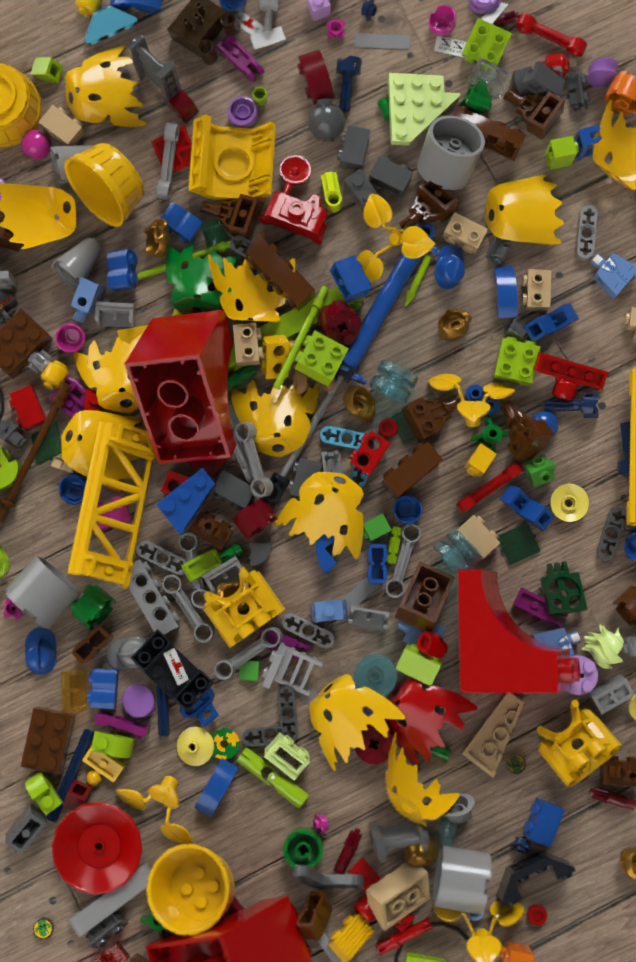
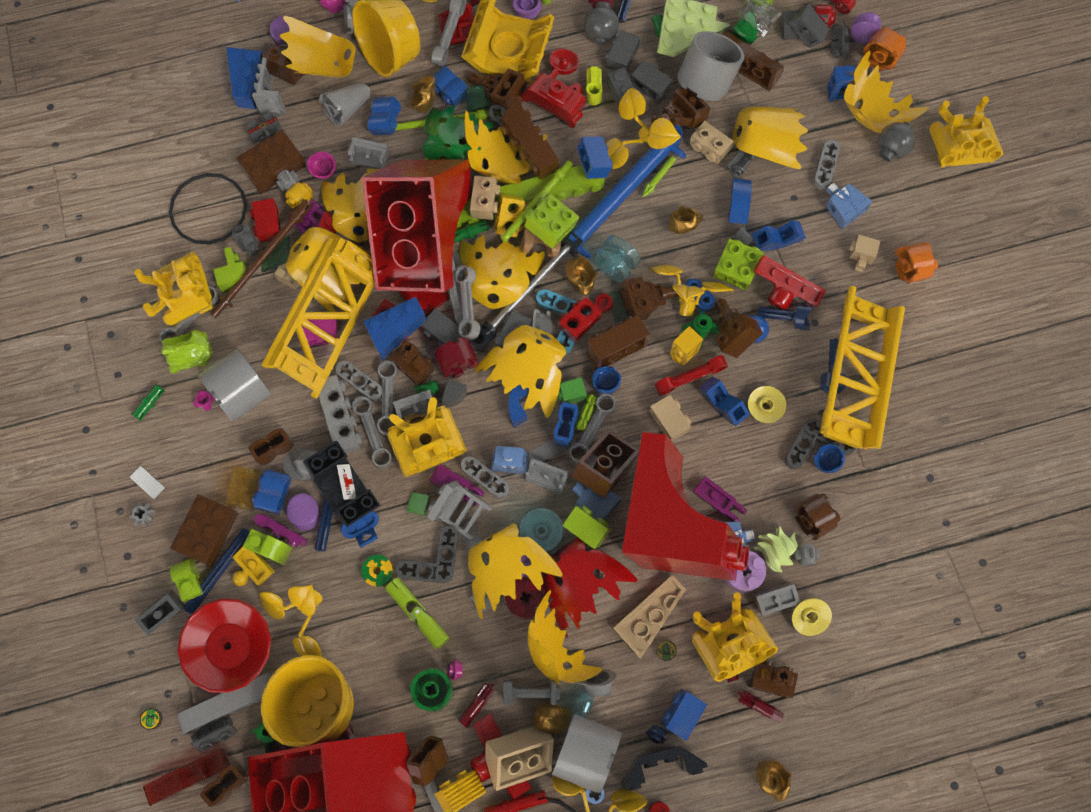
camera: 10 degrees right, 10 degrees down
blue piece [25,627,56,674] -> none
blue hair [58,474,86,505] -> none
dark red brick [63,779,92,811] -> none
green brick [70,584,116,630] -> none
medium blue torso [71,277,107,323] -> none
light yellow dish [177,726,214,766] -> none
lime tile [181,547,223,582] -> none
blue brick [194,758,239,817] -> none
light grey piece [214,627,283,680] -> none
yellowish green window [264,733,310,781] -> none
dark grey beam [293,866,364,889] -> none
dark red brick [317,300,361,345] -> none
red rock [417,631,448,659] -> none
green pin [429,746,451,762] -> none
blue piece [434,244,465,289] -> none
clear light blue wheel [434,528,483,574] -> none
clear green piece [498,523,540,565] -> none
reddish brown brick [503,89,565,140] -> none
tan brick [522,269,551,312] -> none
bright green brick [523,454,556,488] -> none
dark green piece [540,561,588,616] -> none
lime brick [544,135,579,171] -> none

